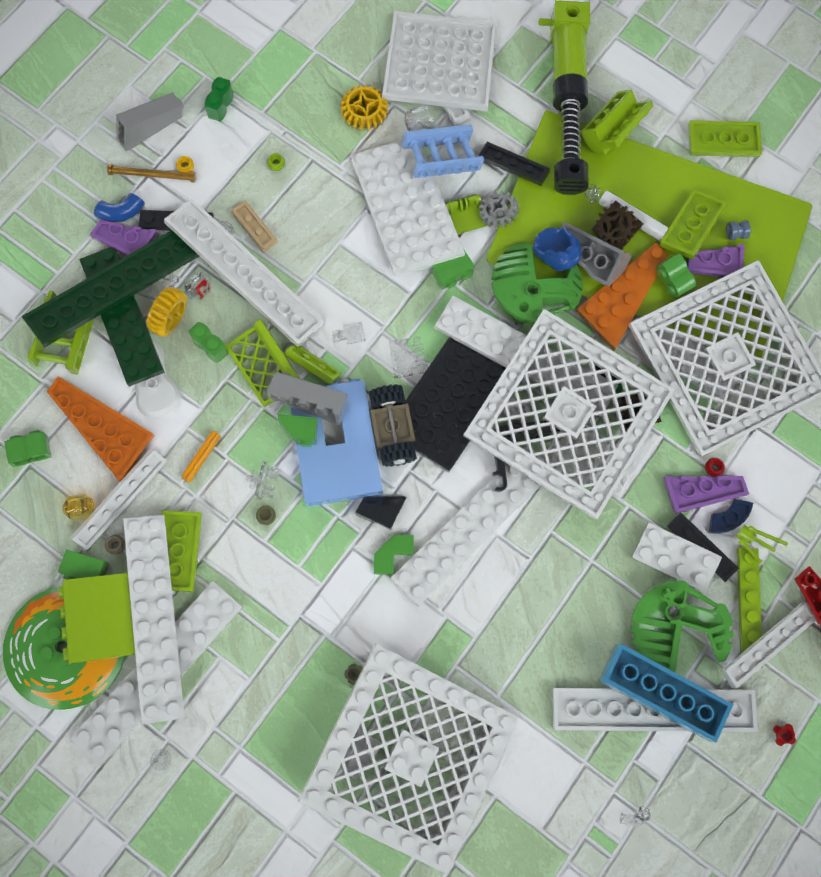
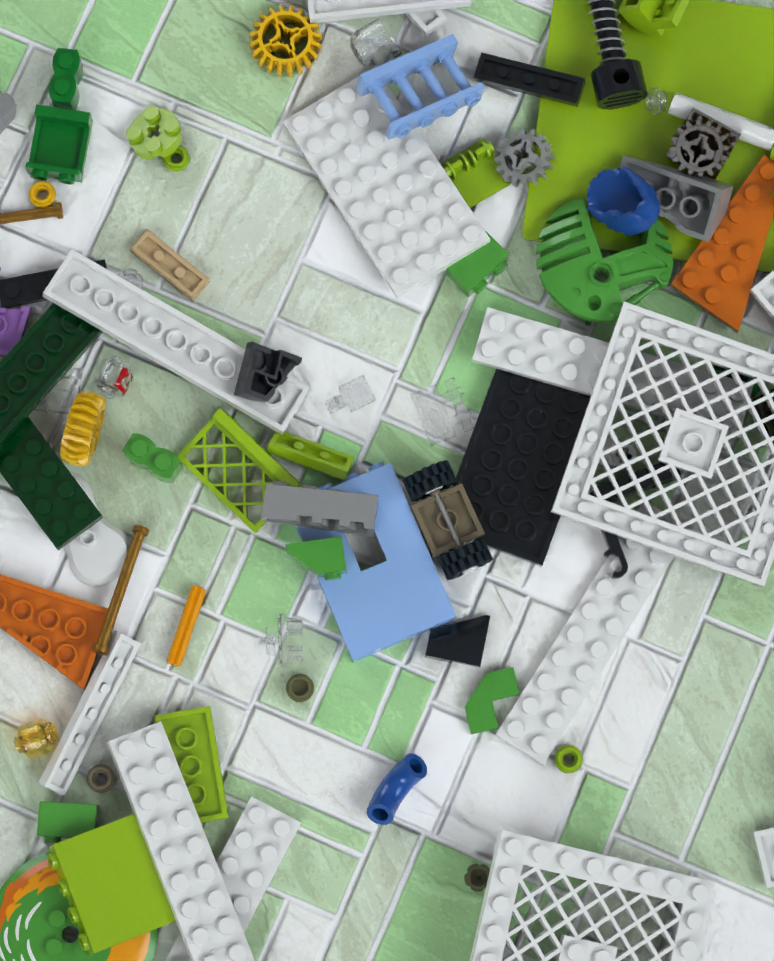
camera: 10 degrees left, 5 degrees up
none -> green panel [25,104,93,185]
none -> pearl gold bar [91,525,149,655]
none -> lime plate [126,106,182,160]
none -> black slope [234,342,302,403]
none -> blue cylinder [367,753,427,825]
none -> lime plate [554,745,583,773]

